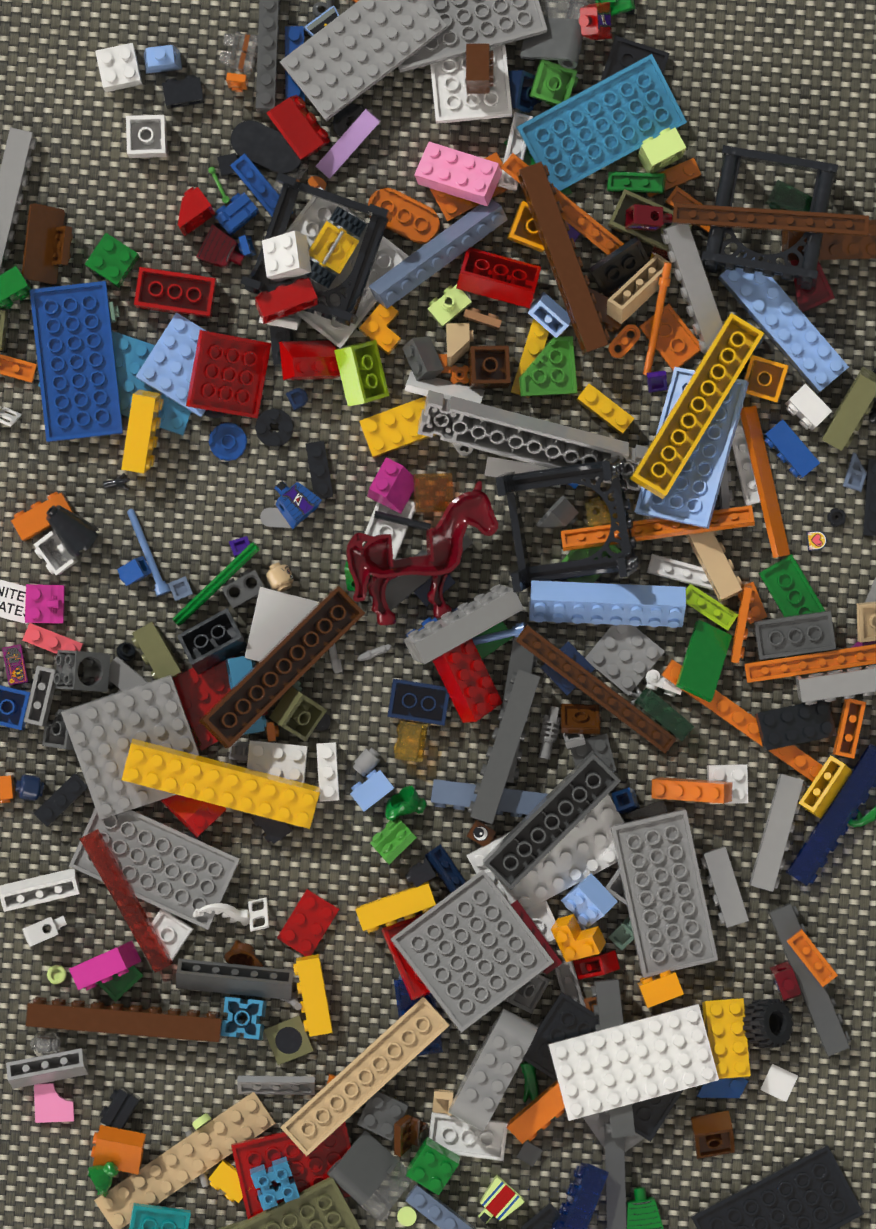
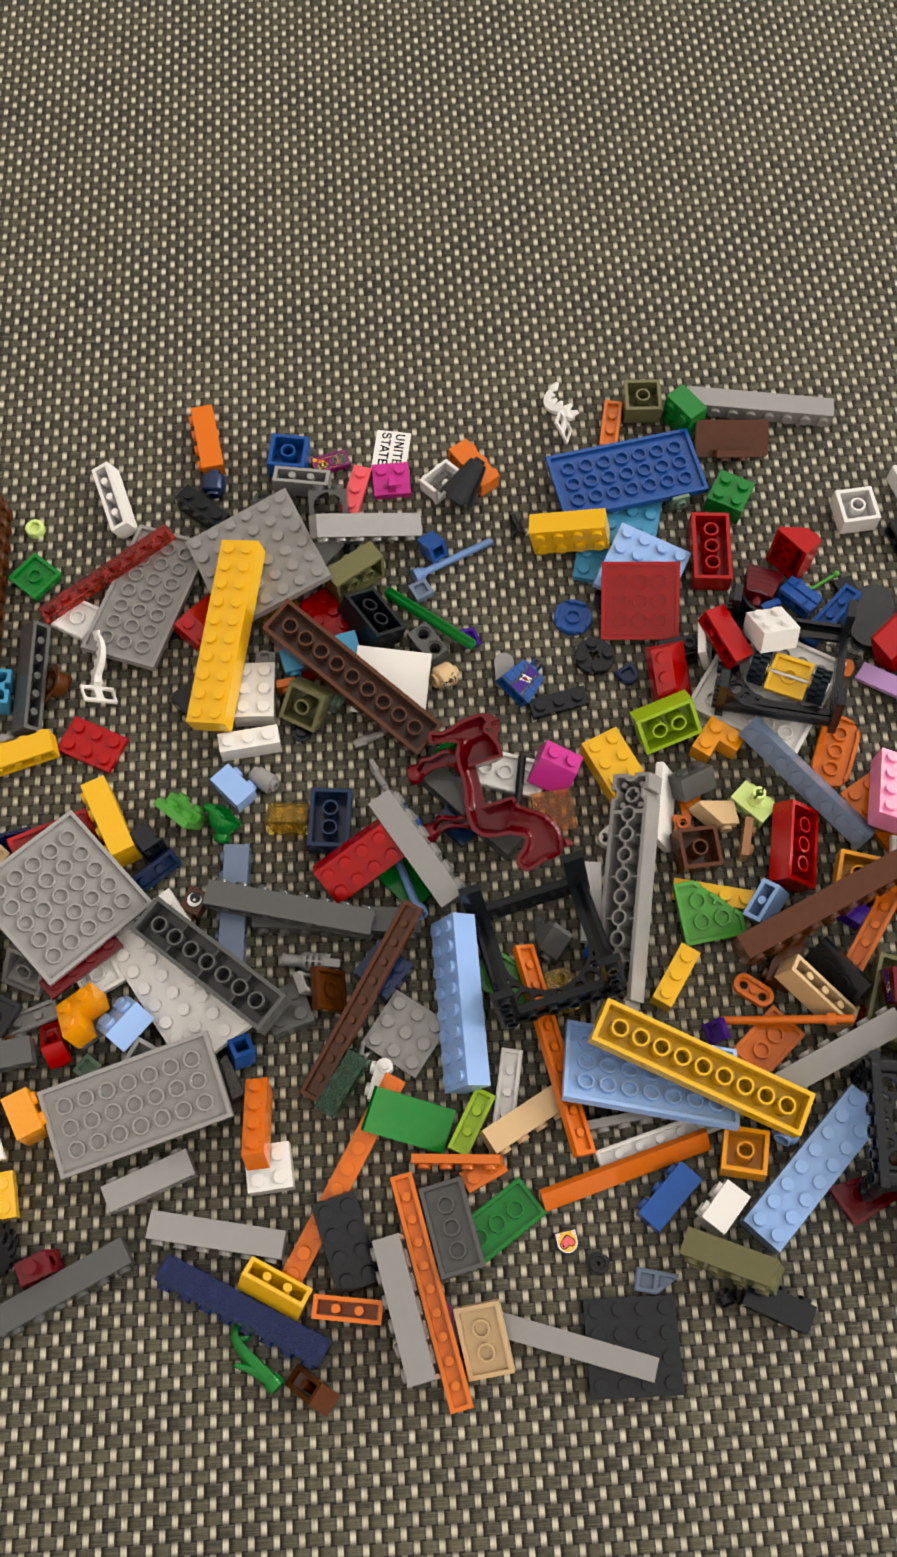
camera: 80 degrees right, 20 degrees down
white torso [22,916,67,947] -> none
dark pink wedge [69,940,141,991] -> none
orange plate [787,929,838,987] -> none
none -> light grey brick [309,513,422,543]

